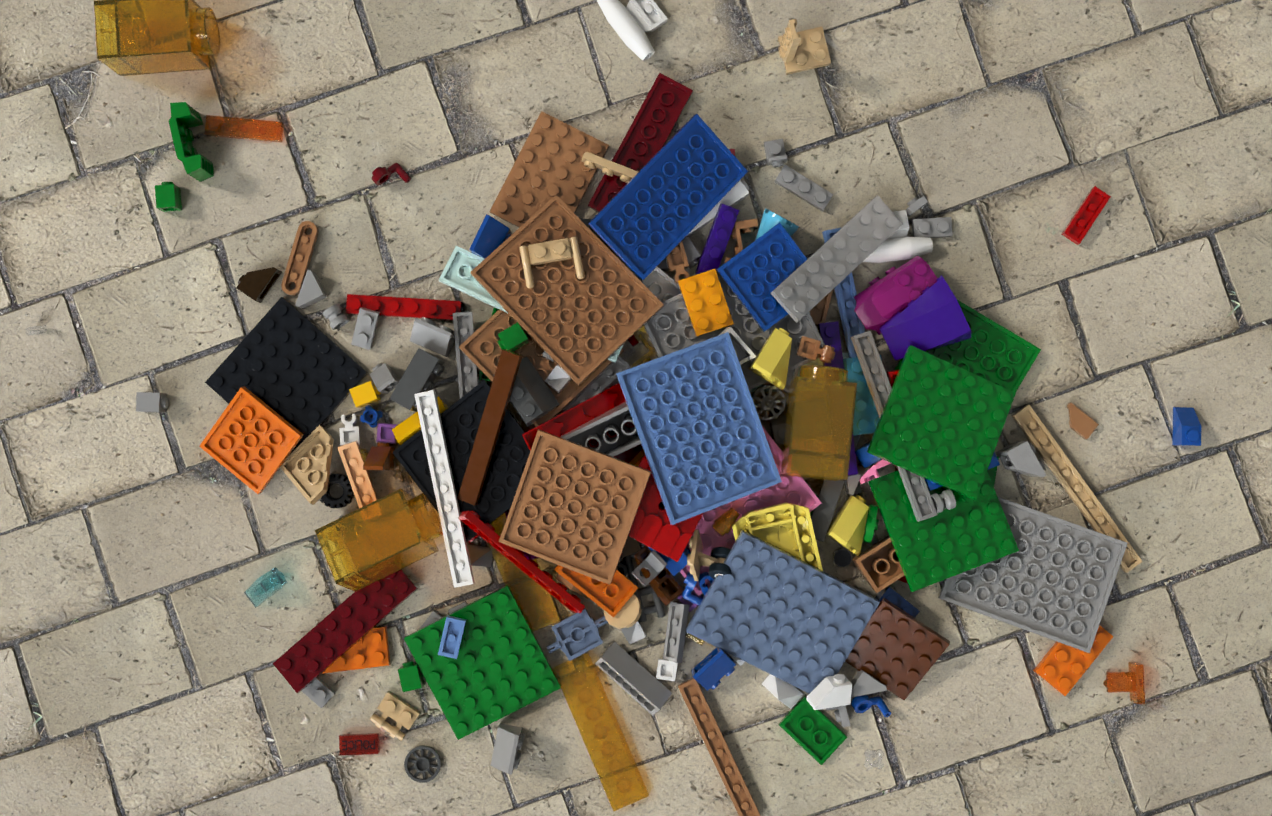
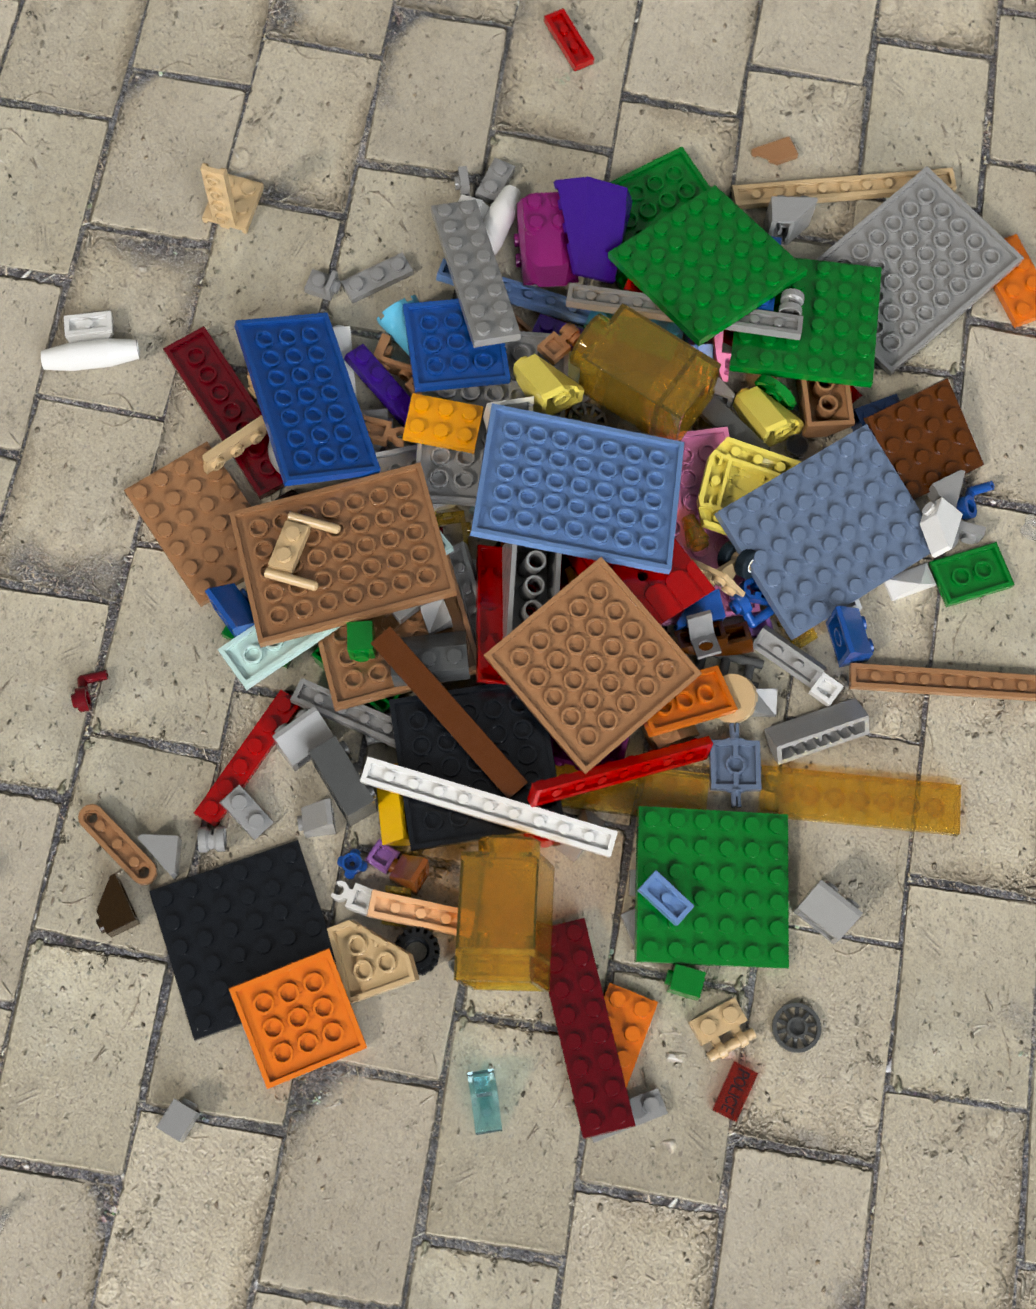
camera: 70 degrees left, 15 degrees down
yellow brick [349,381,382,408] -> none
blue slope [1172,407,1201,446] -> none

